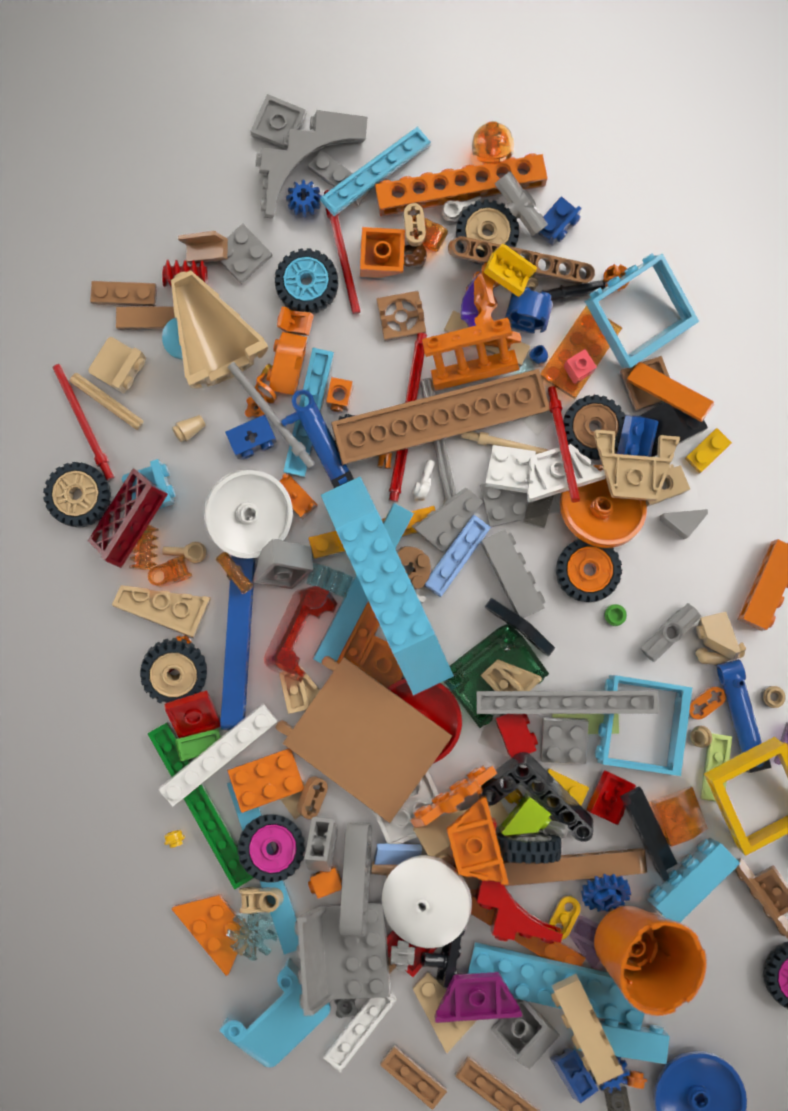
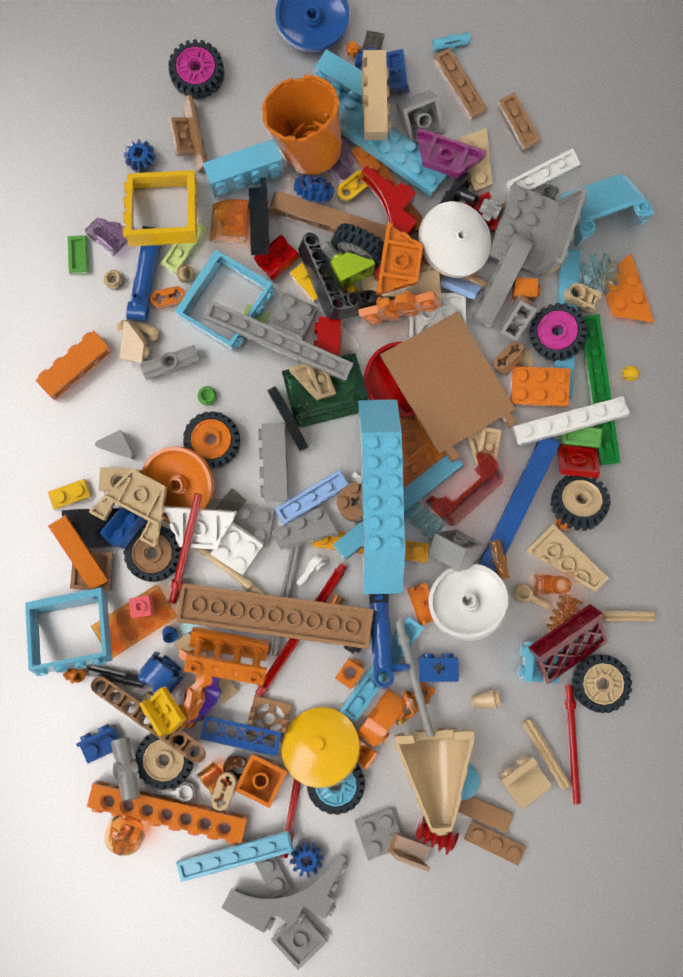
camera: 160 degrees left, 0 degrees up
none -> blue fence [200,716,282,756]
none -> yellow dish [281,707,360,788]
none -> tan axle [578,611,655,622]

